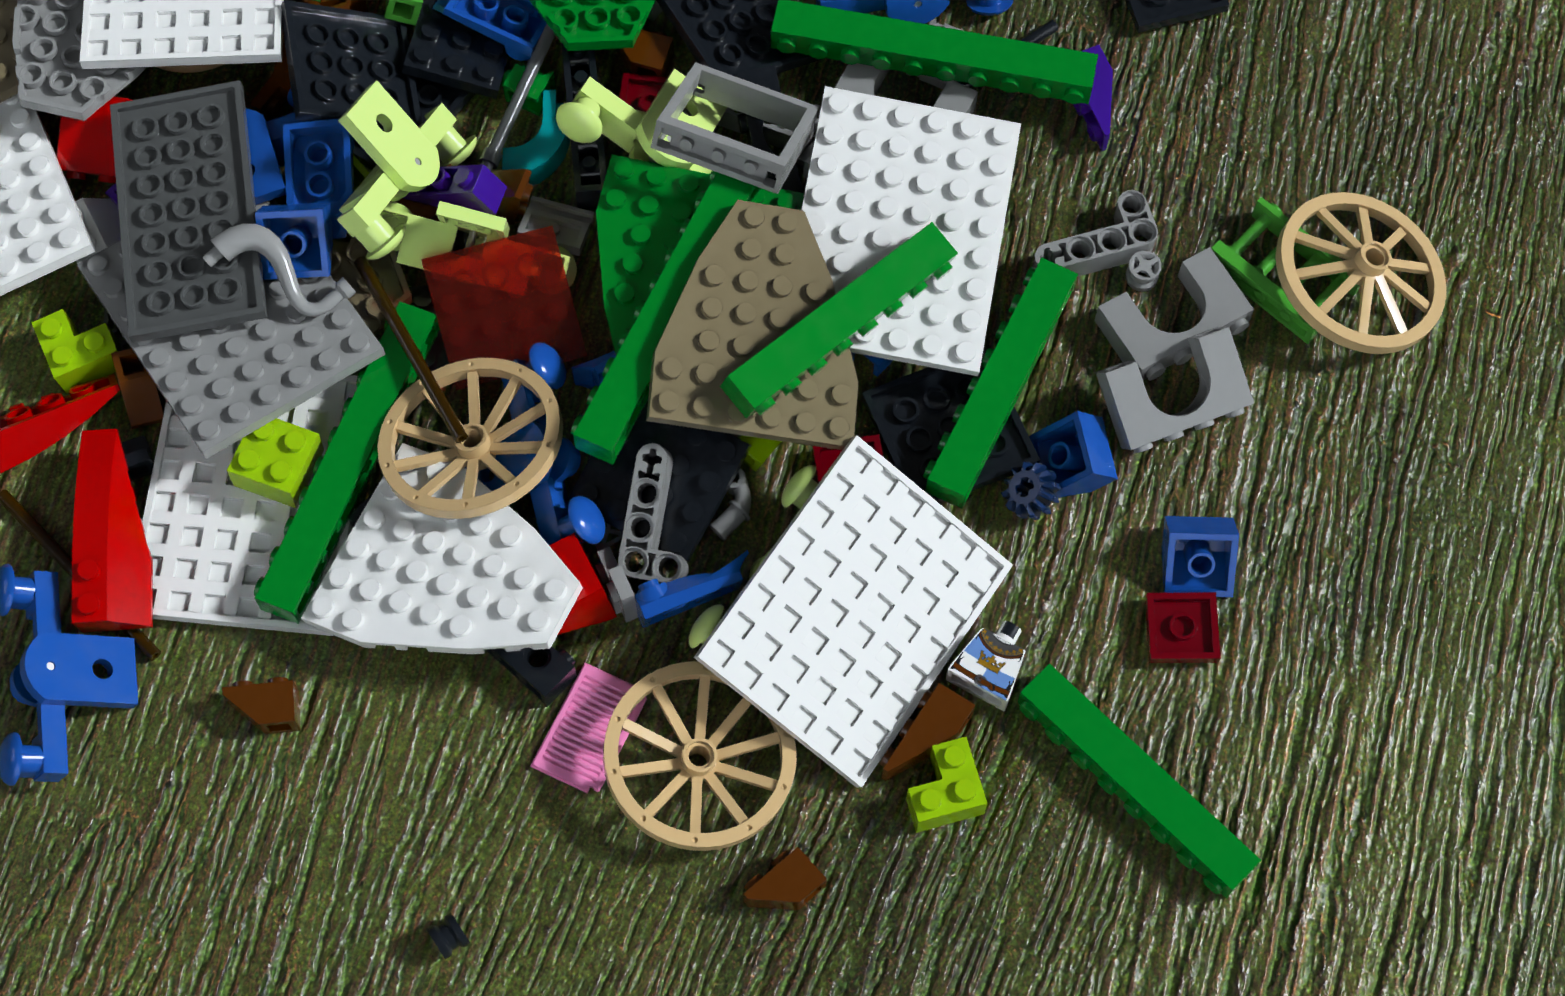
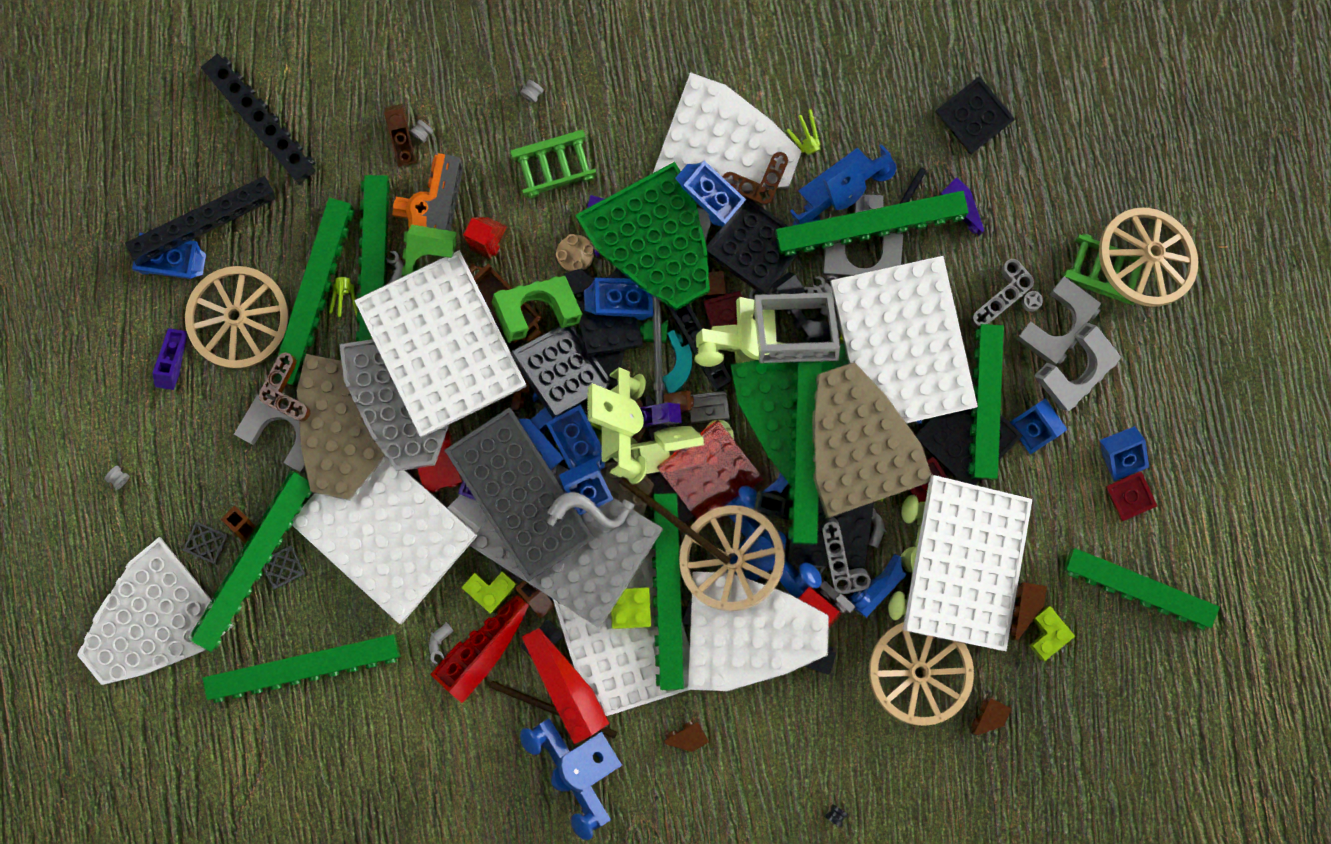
camera: 25 degrees left, 15 degrees up
bright pink window [530,663,647,793] -> none
green brick [720,222,958,419] -> none
torso [946,621,1025,711] -> none
dark blue gear [1001,462,1062,520] -> none
none -> black slope [754,491,793,520]

